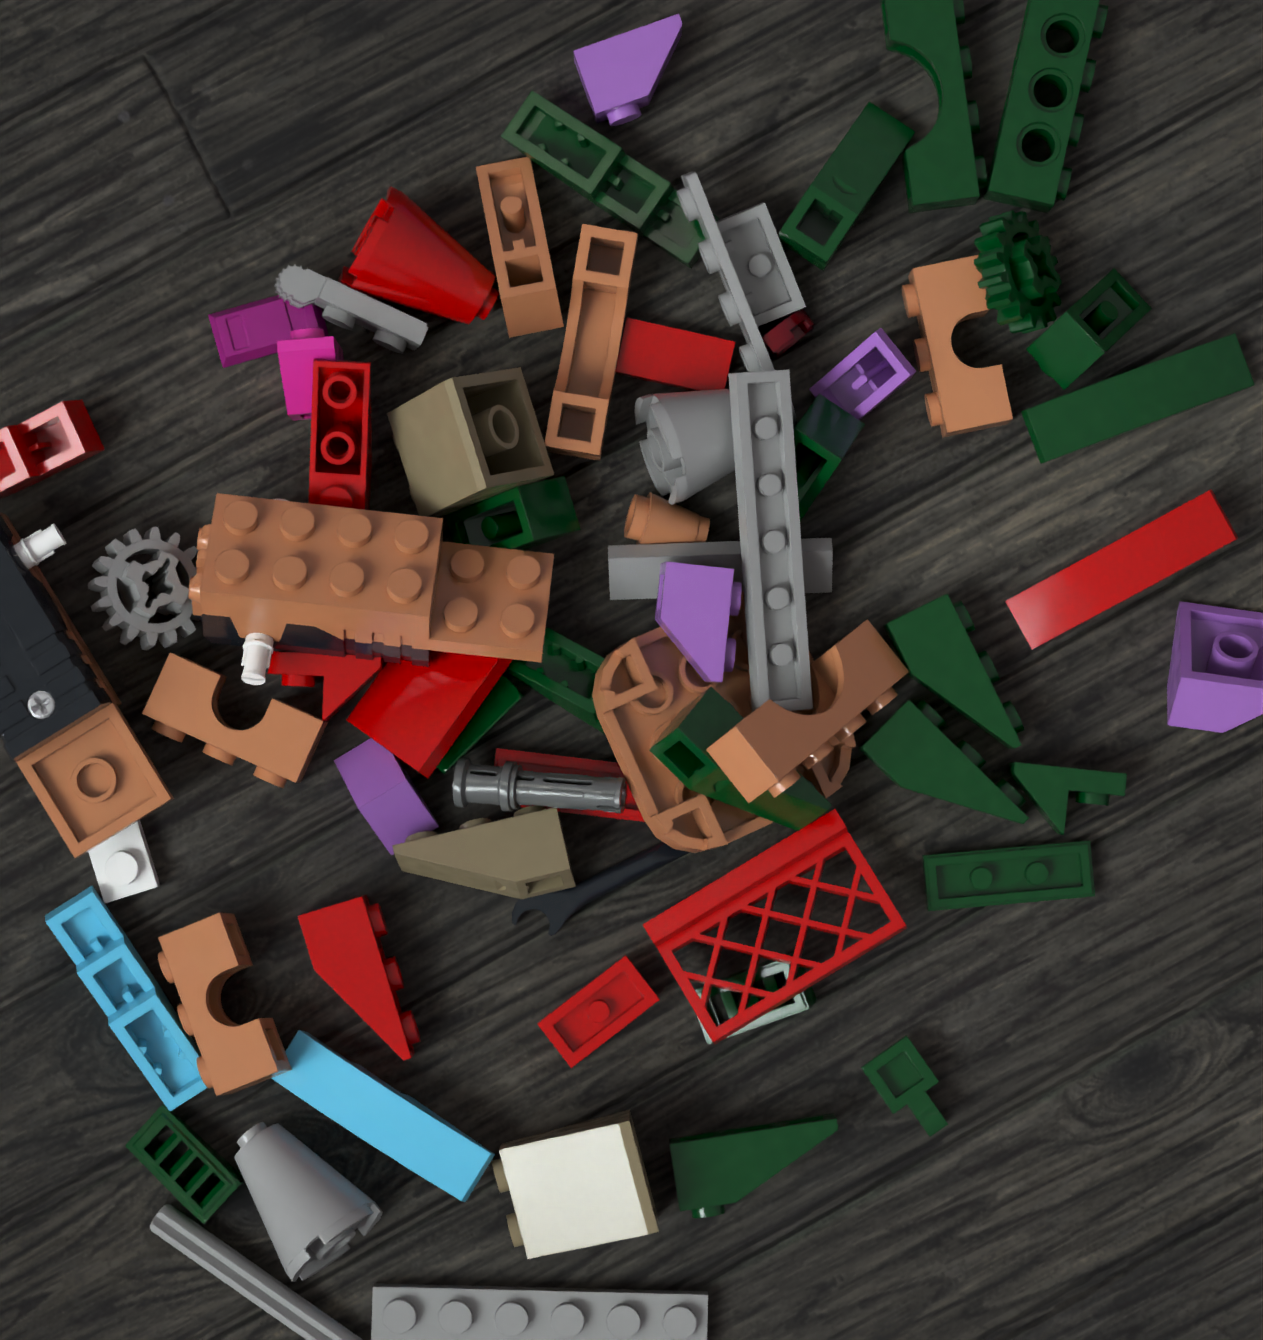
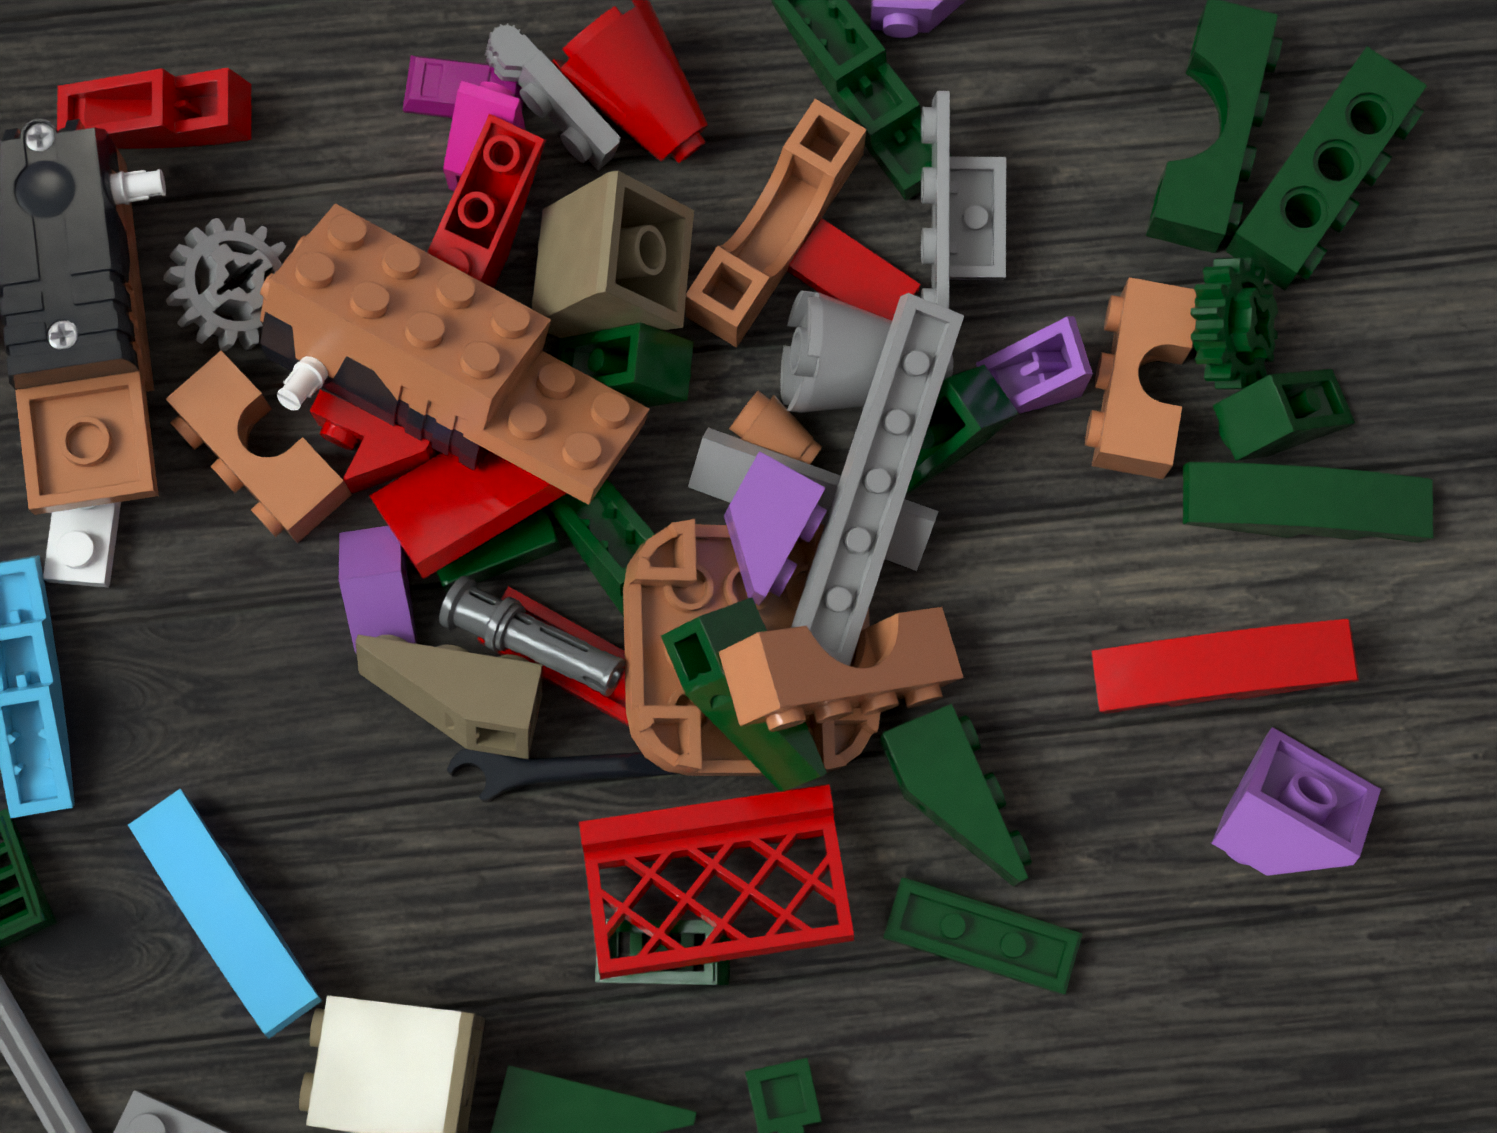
camera: 15 degrees right, 10 degrees down
nougat arch [158,913,292,1096] -> none
light grey cone [234,1122,383,1282] -> none
red slope [298,894,421,1061] -> none
nougat slope [476,157,564,338] -> none
red plate [537,954,660,1068] -> none
dark red tile [762,309,815,359] -> none
dark green slope [778,102,915,271] -> none
dark green slope [883,594,1024,749] -> none
dark green slope [1008,762,1127,835] -> none

